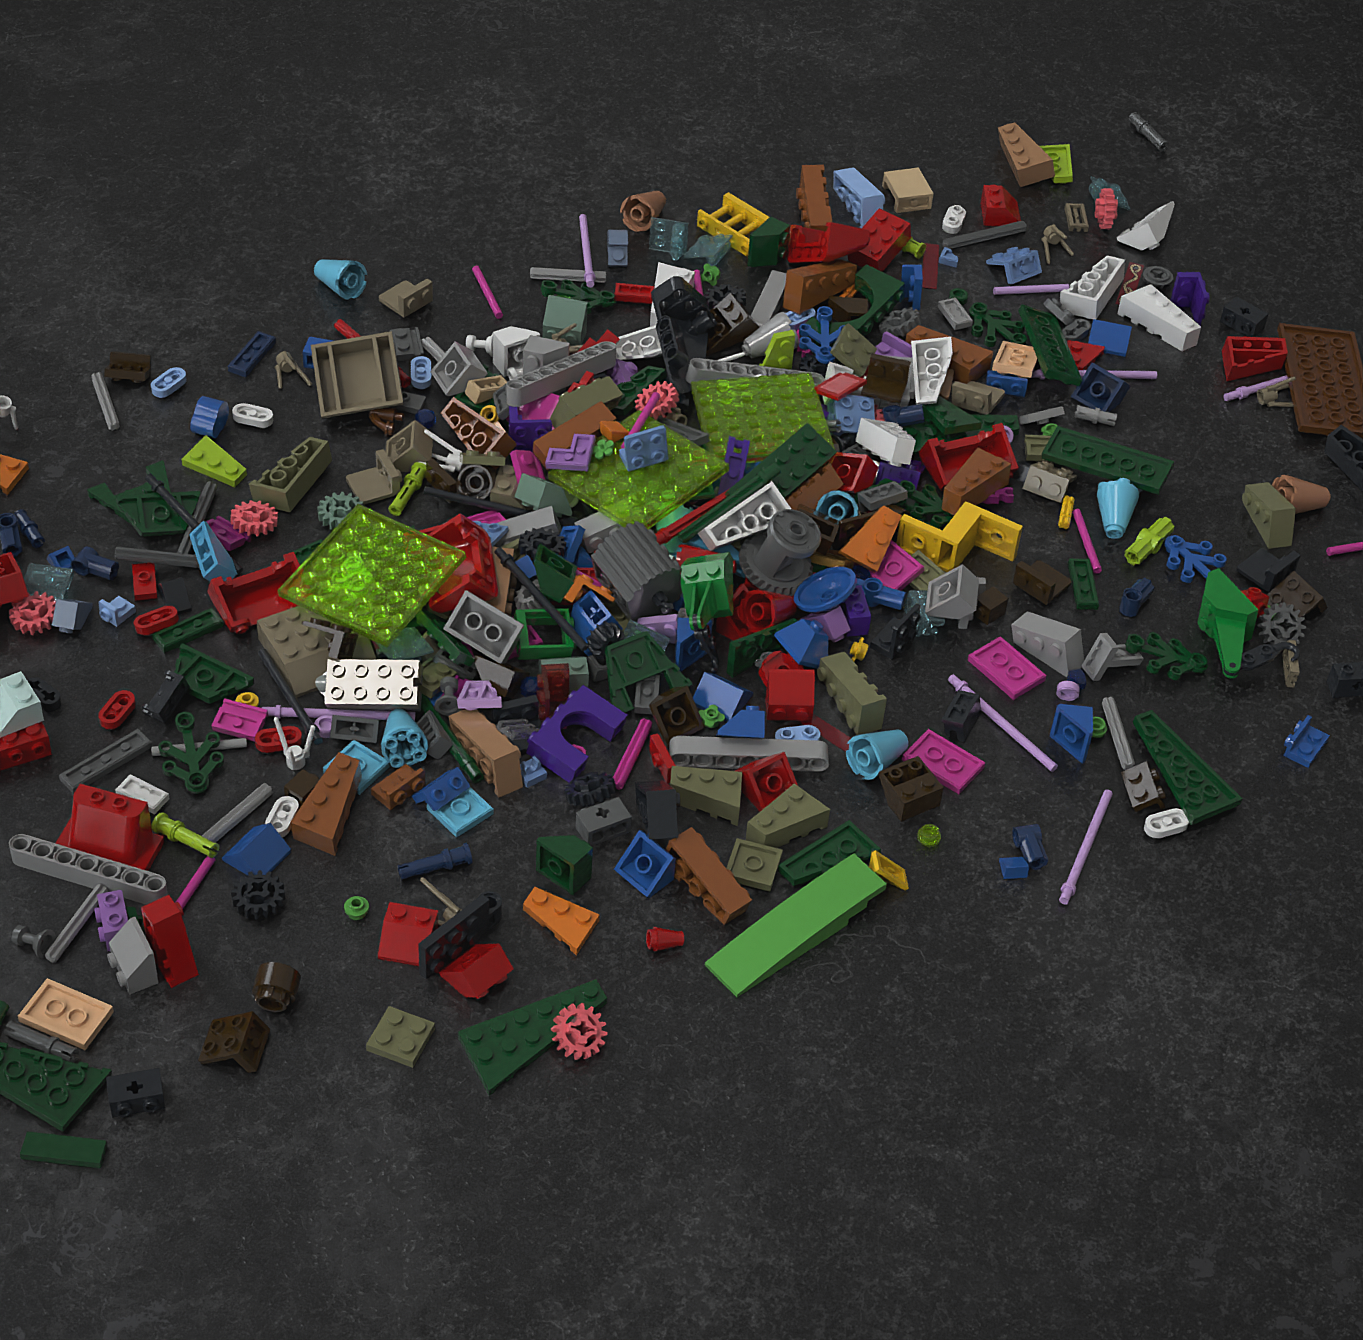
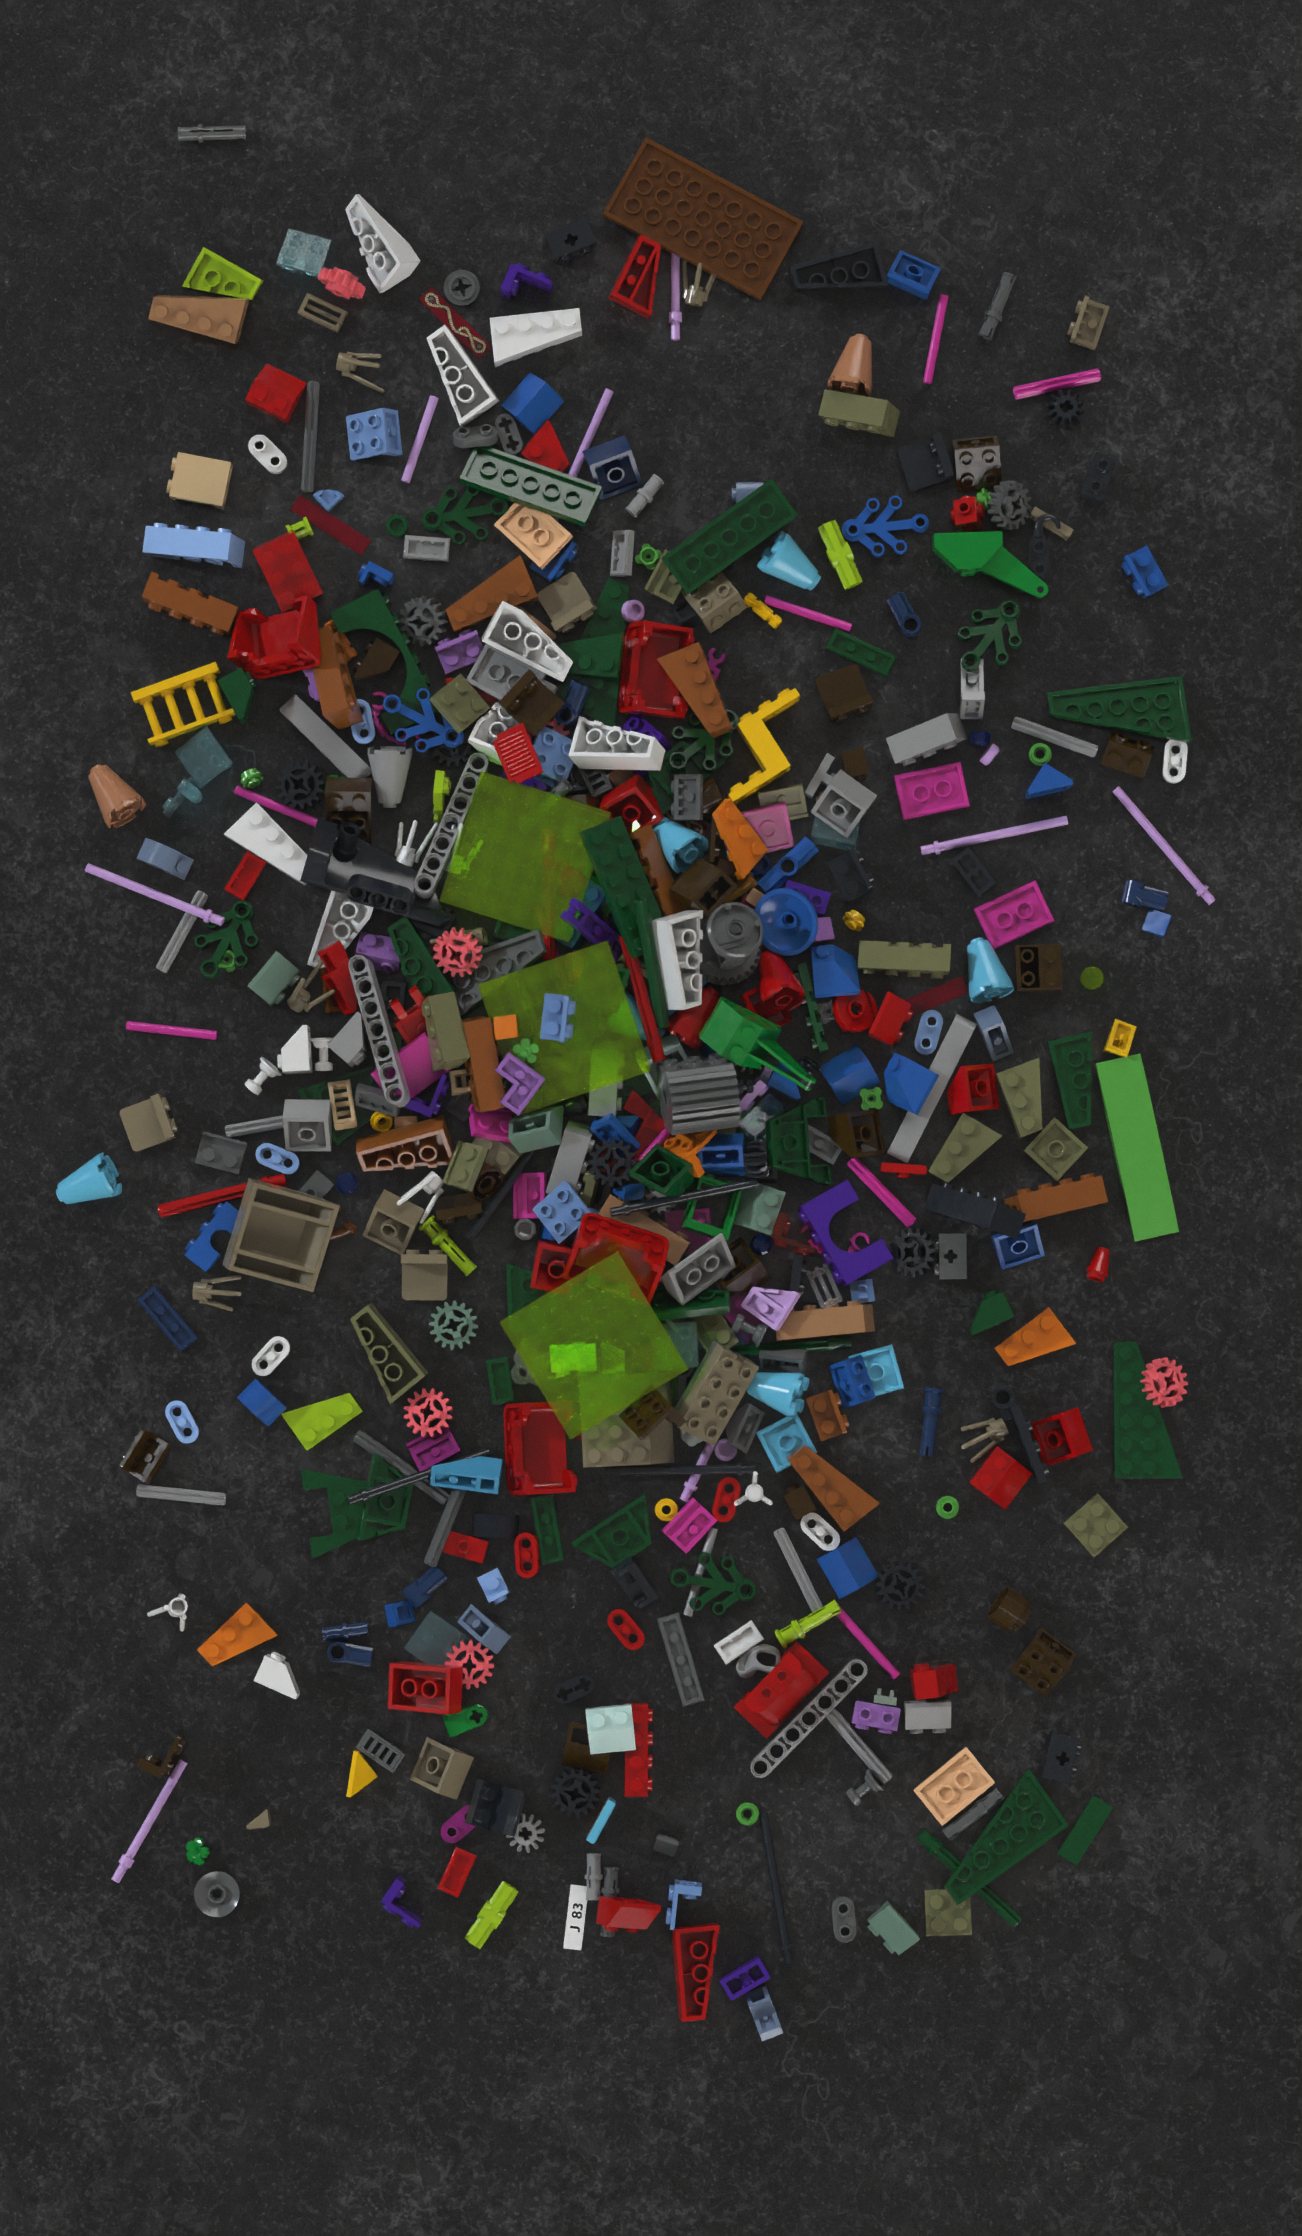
camera: 55 degrees left, 40 degrees up
dark pink bar [621,392,660,449] -> none
none -> sand blue slope [974,1005,1014,1062]

